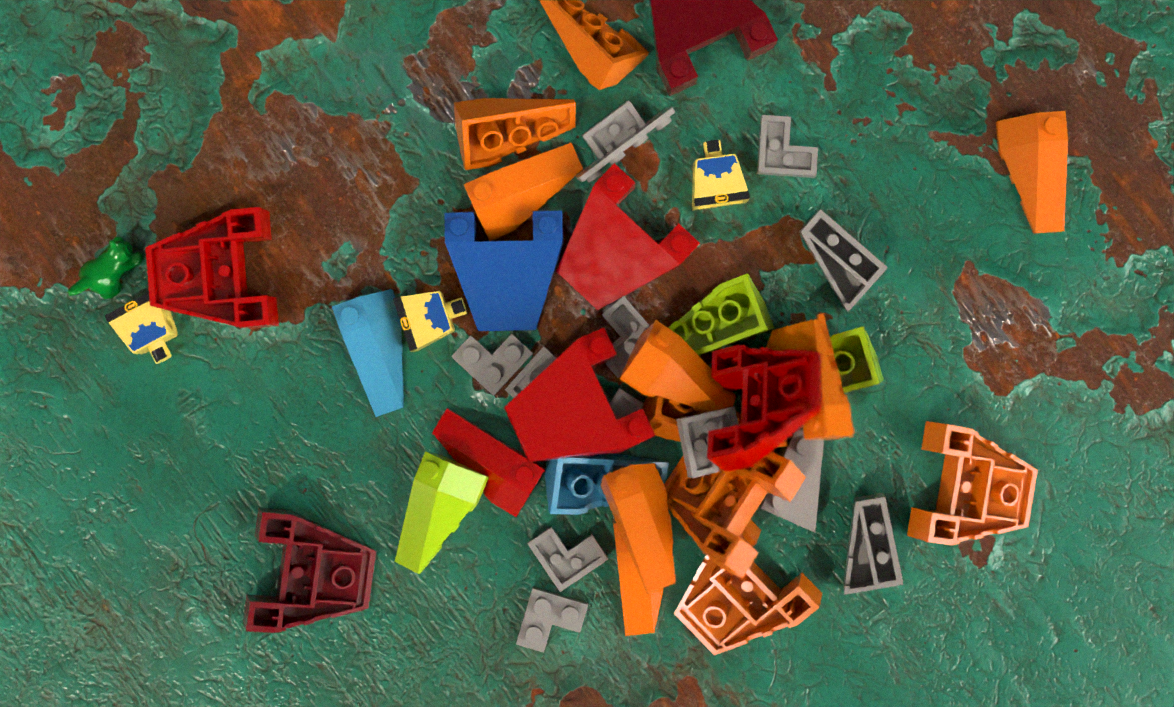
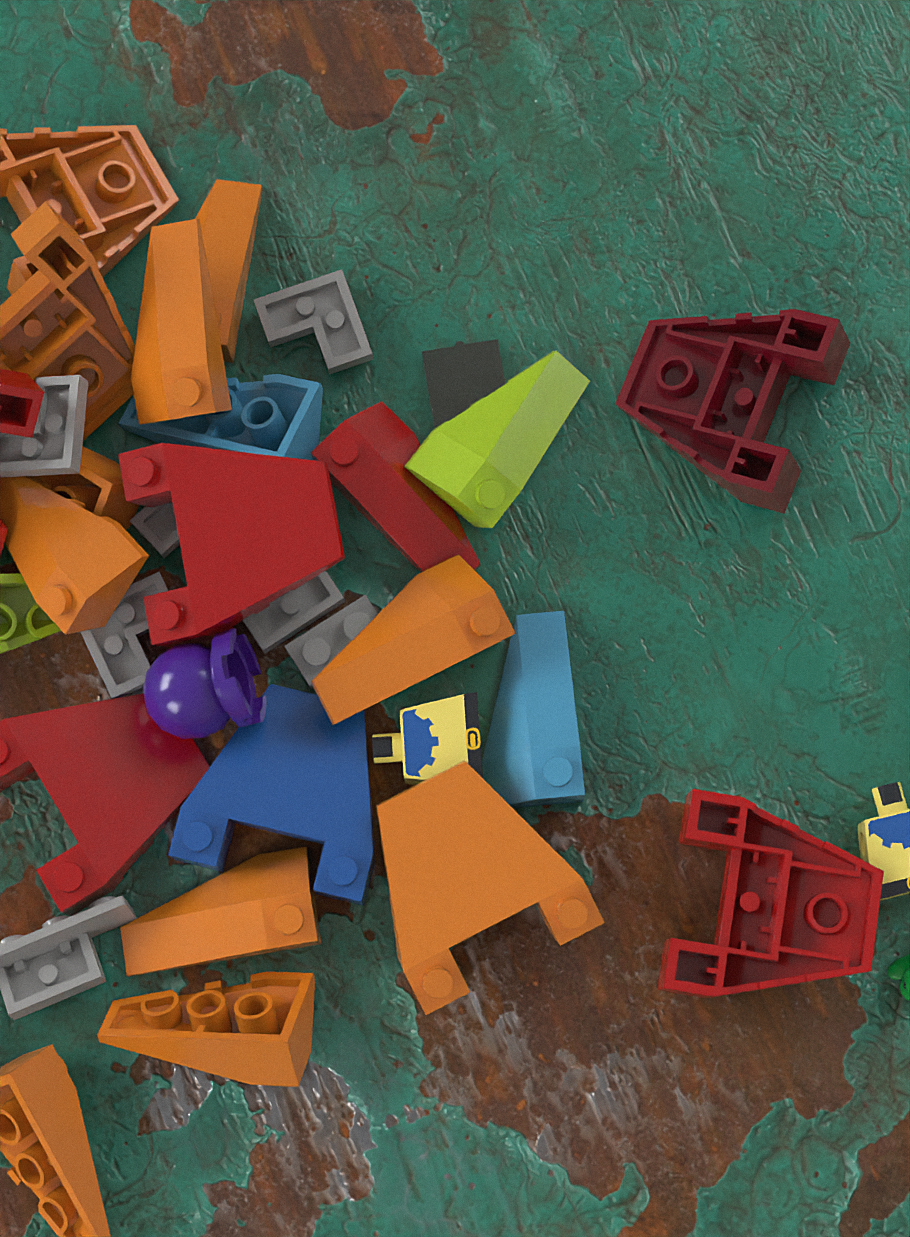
camera: 160 degrees left, 10 degrees down
light grey plate [516,587,588,653] -> none
none -> dark purple tile [143,628,266,739]
none -> orange wedge [311,554,516,725]
none -> orange wedge [376,760,605,1015]
none -> clear smoke piece [422,339,505,429]

